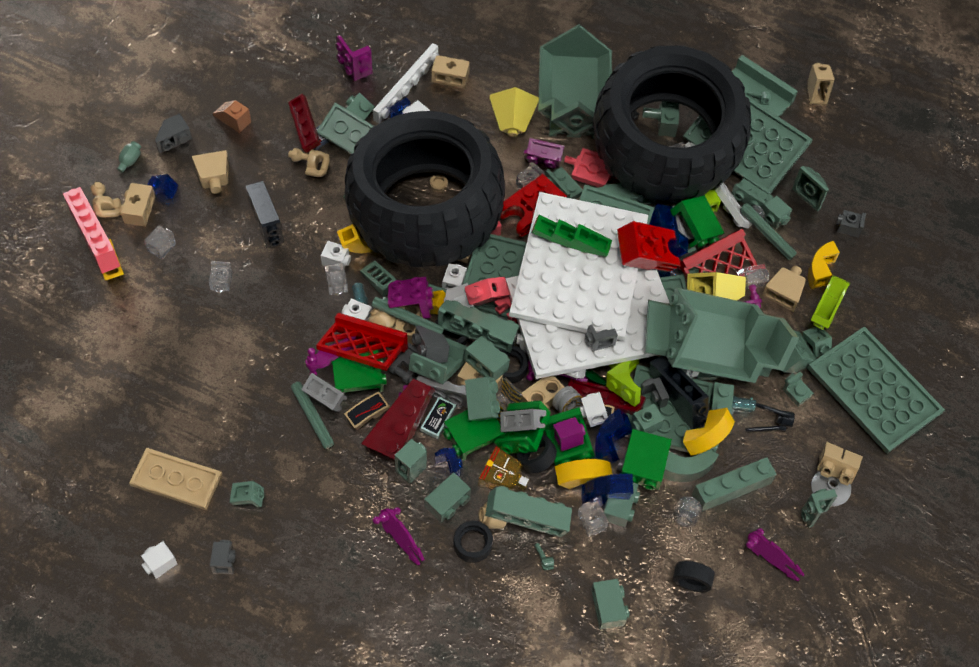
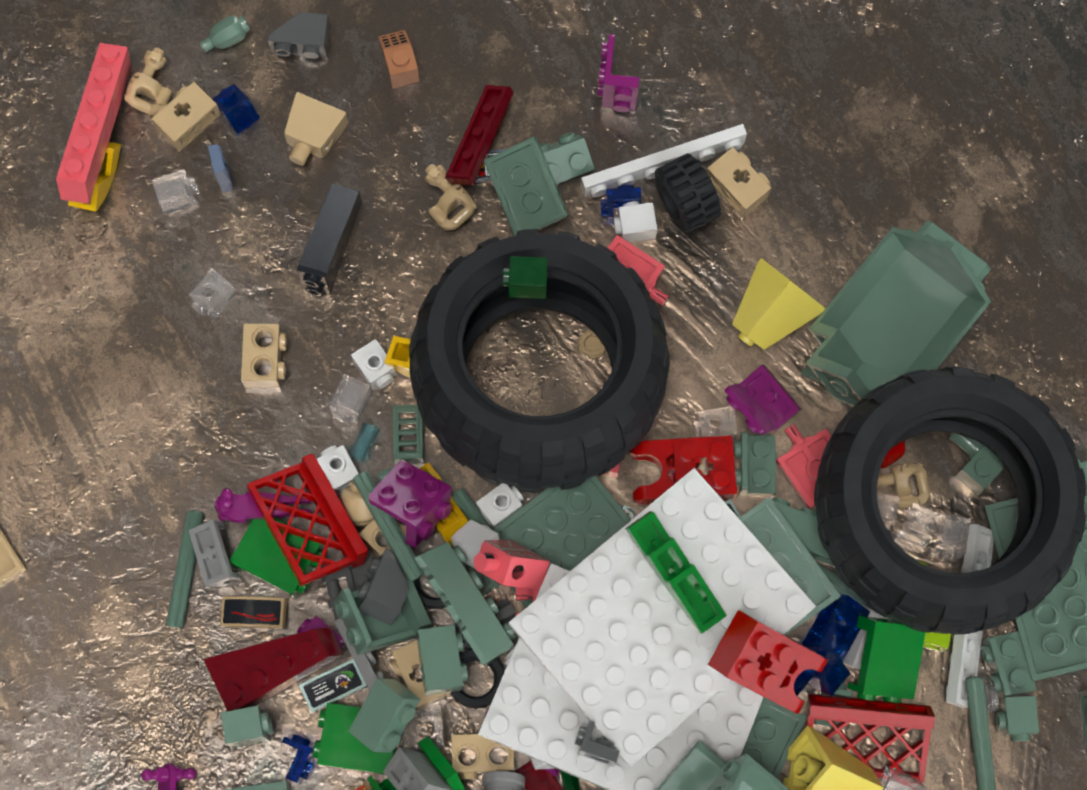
camera: 40 degrees right, 15 degrees up
sand green bracket [229,481,264,507] -> none
none -> sand blue tile [208,144,233,193]
none -> tan brick [241,323,287,388]
none -> dark green brick [503,256,548,299]
none -> black tyre [655,153,721,234]

